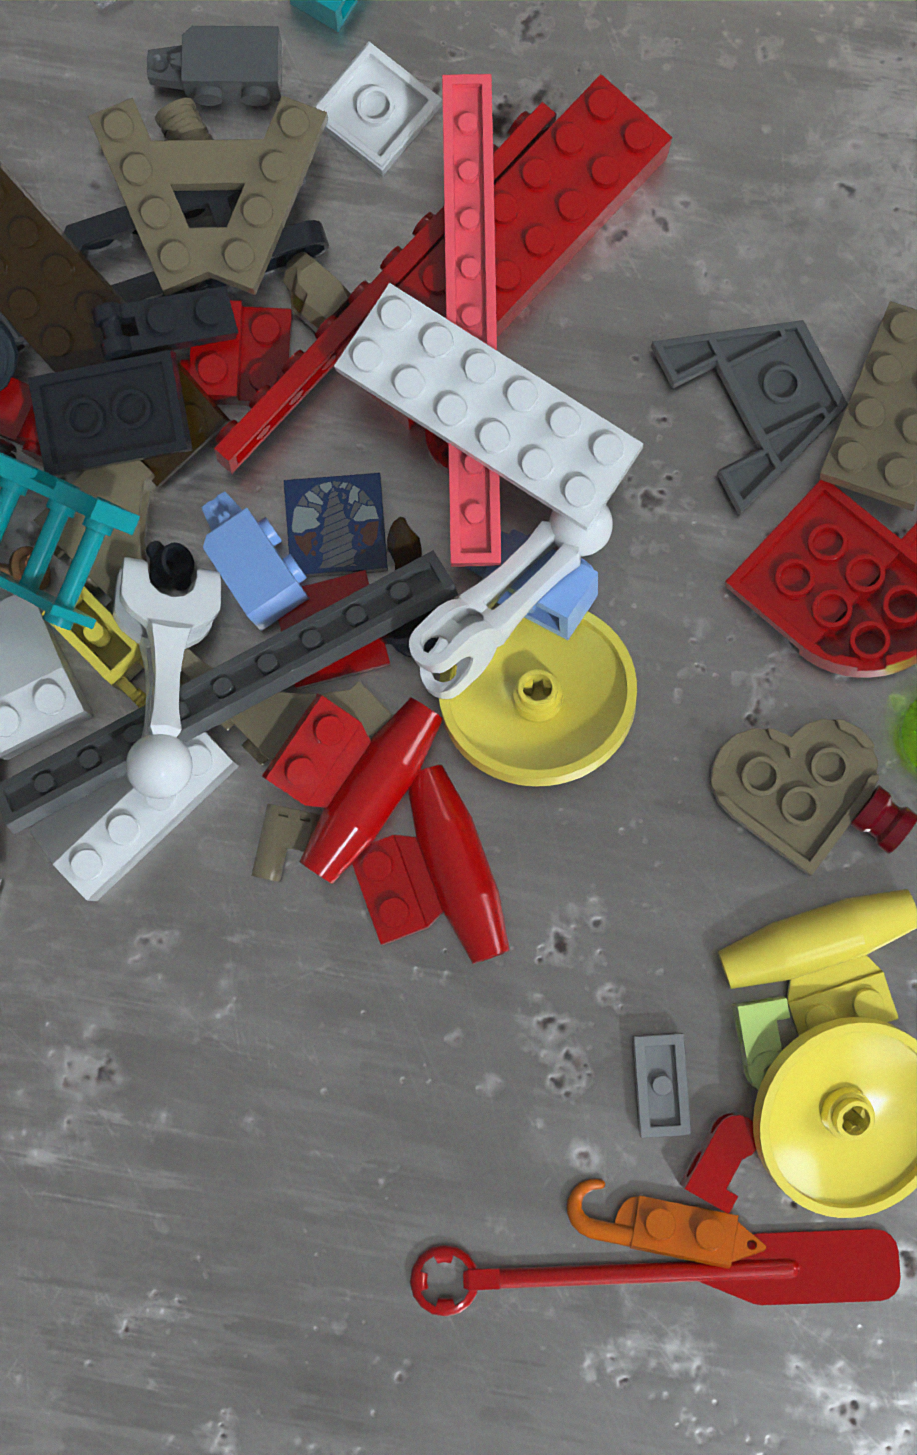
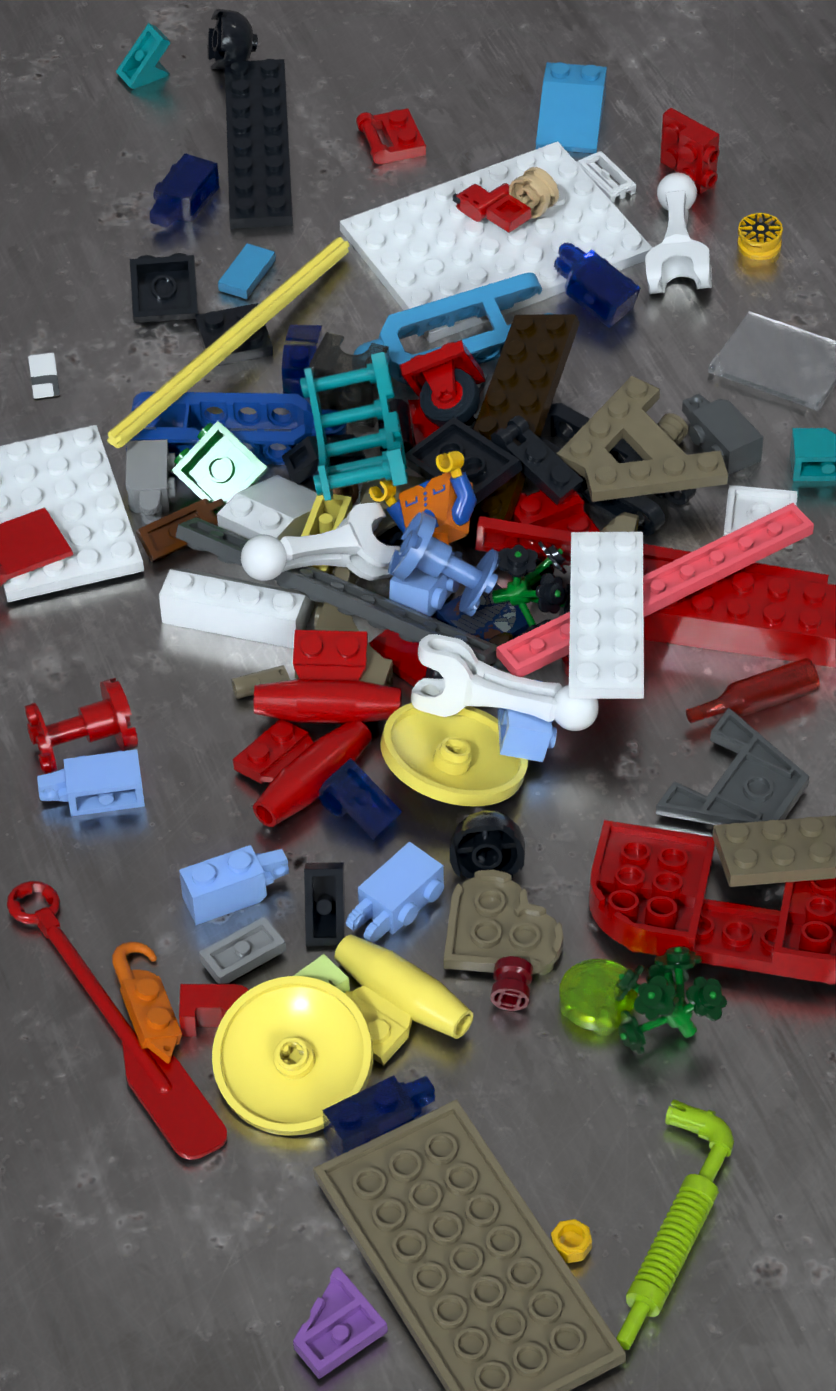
camera: 60 degrees right, 35 degrees down
none -> red piece [24,678,138,774]
none -> light blue hinge [37,749,145,817]
none -> light blue hinge [179,845,289,925]
none -> black slope [304,862,345,946]
none -> clear blue plate [319,758,402,840]
none -> light blue hinge [345,842,444,943]
none -> torso [369,451,477,545]
none -> medium blue piece [388,511,500,617]
none -> black cylinder [449,810,525,880]
none -> black plant [492,541,570,637]
none -> clear red piece [686,658,820,723]

